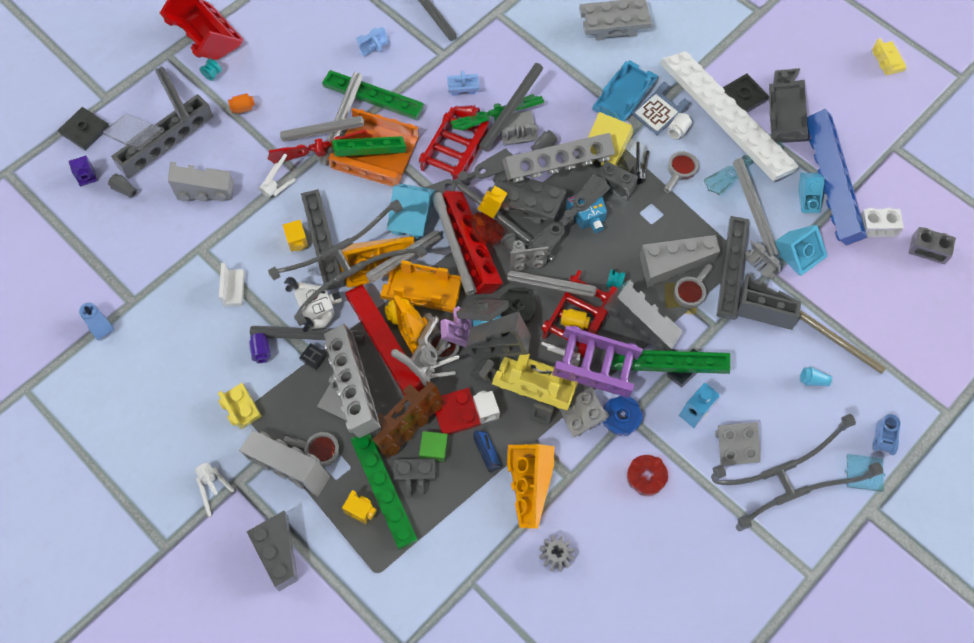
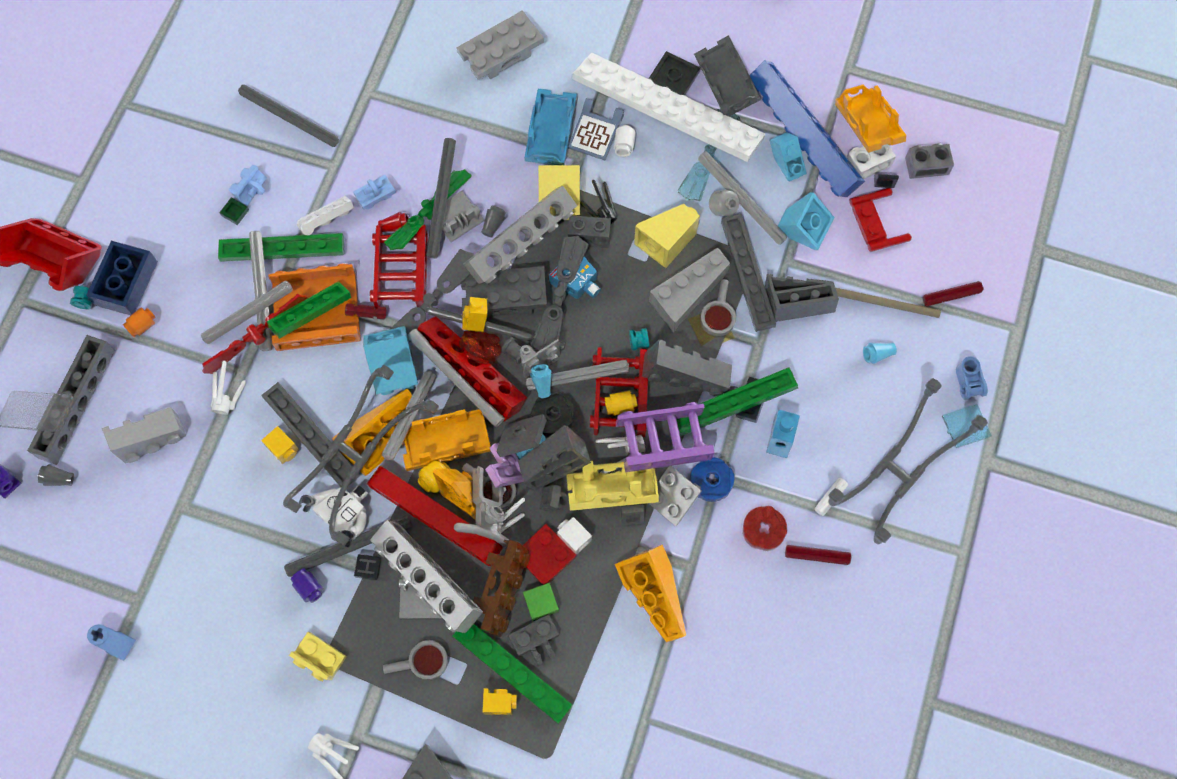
camera: 25 degrees left, 5 degrees up
dark grey axle [155,66,191,123] -> none
white panel [219,263,245,307] -> none
light grey wedge [239,430,331,497] -> none
dark blue slope [473,430,503,473] -> none
light grey gear [539,535,575,572] -> none
piece [664,151,699,193] -> none
light grey hinge [715,422,760,465] -> none
light grey hinge [744,240,781,280] -> none
dark grey piece [773,68,800,85] -> none
none -> dark blue brick [86,240,158,316]
none -> dark green tile [219,197,249,225]
none -> white plate [296,196,354,235]
none -> dark red axle [345,303,387,320]
none -> medium azure cone [530,364,551,398]
none -> light yellow slope [634,204,700,268]
none -> light grey head [709,190,739,217]
none -> dark red axle [785,545,852,565]
none -> white axle [814,478,848,516]
none -> light orange piece [835,84,907,153]
none -> red plate [849,188,912,252]
none -> black slope [874,173,899,188]
none -> dark red axle [923,281,984,306]

